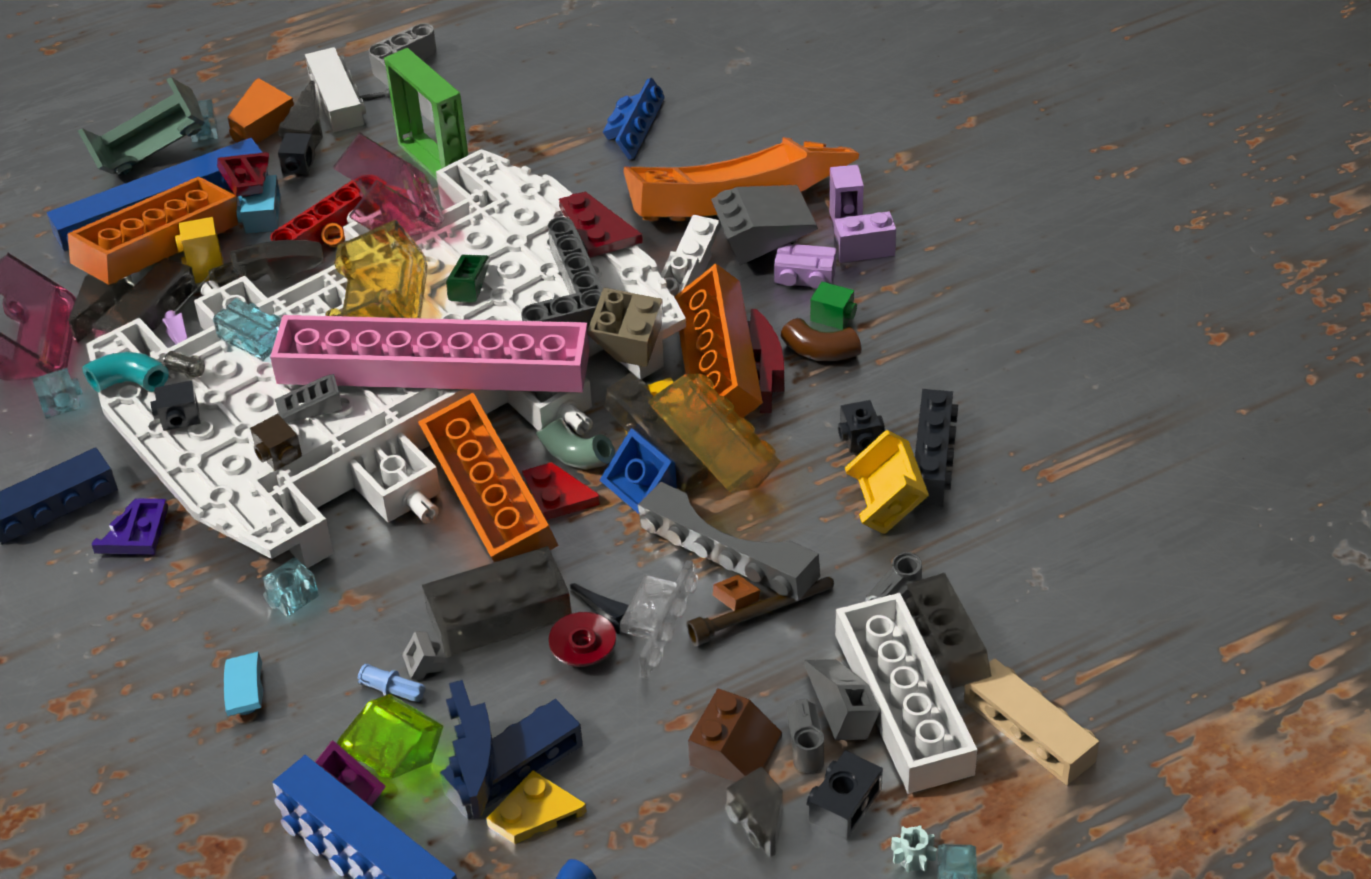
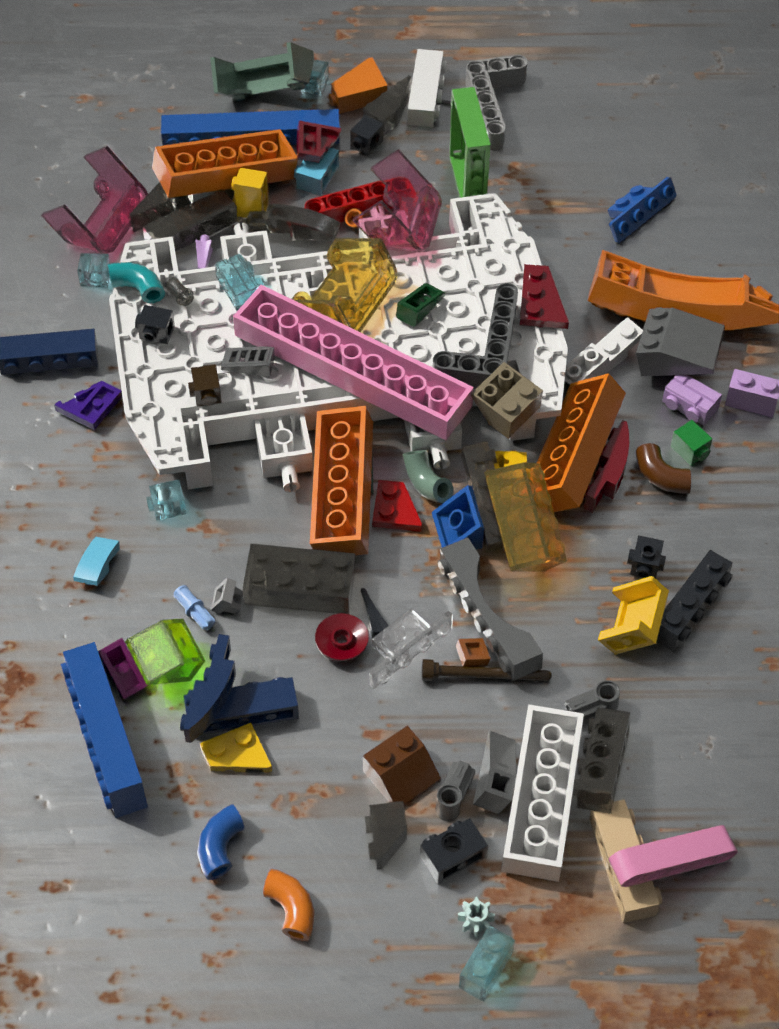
camera: 25 degrees right, 10 degrees up
lavender brick [829,165,864,227] -> none
none -> bright pink beam [608,825,738,887]

